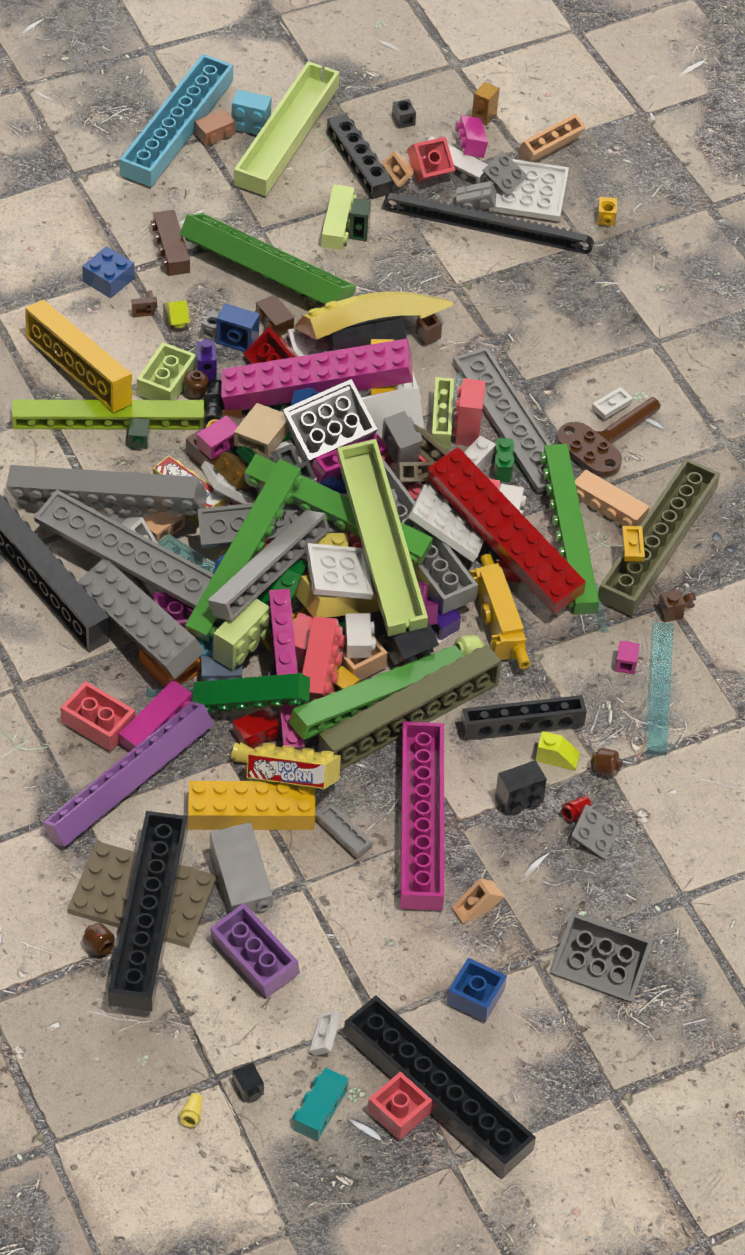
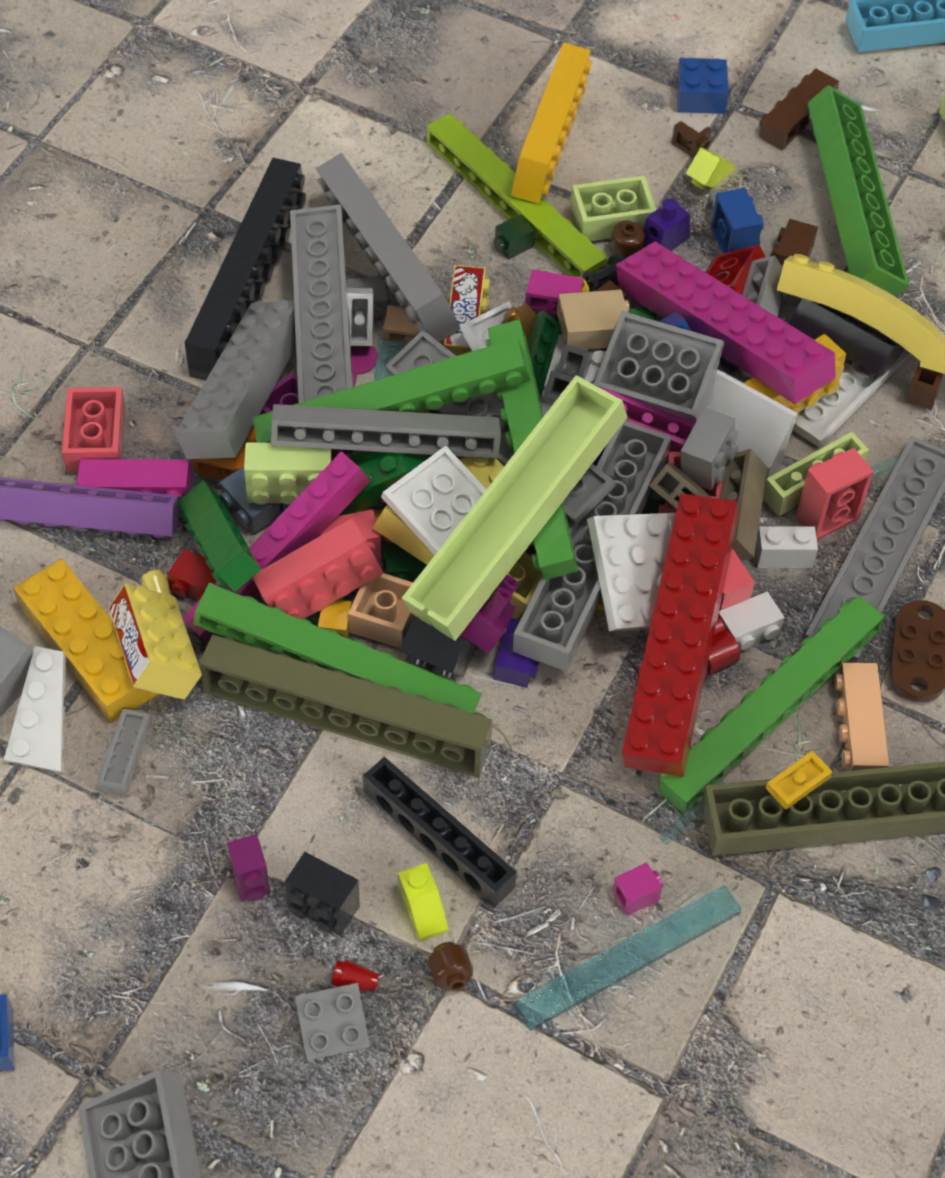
camera: 55 degrees right, 5 degrees up
white brick [345,613,375,658] -> none
dark pink brick [400,722,444,910] -> none
light nougat slope [452,878,505,923] -> none
yellowish green head [453,634,484,656] -> none
yellow brick [470,554,531,669] -> none
green brick [493,438,515,483] -> none
reddish brown brick [658,589,696,622] -> none
none -> white wing [4,646,66,774]
none -> magenta brick [227,834,270,901]
none -> light grey brick [742,255,784,317]

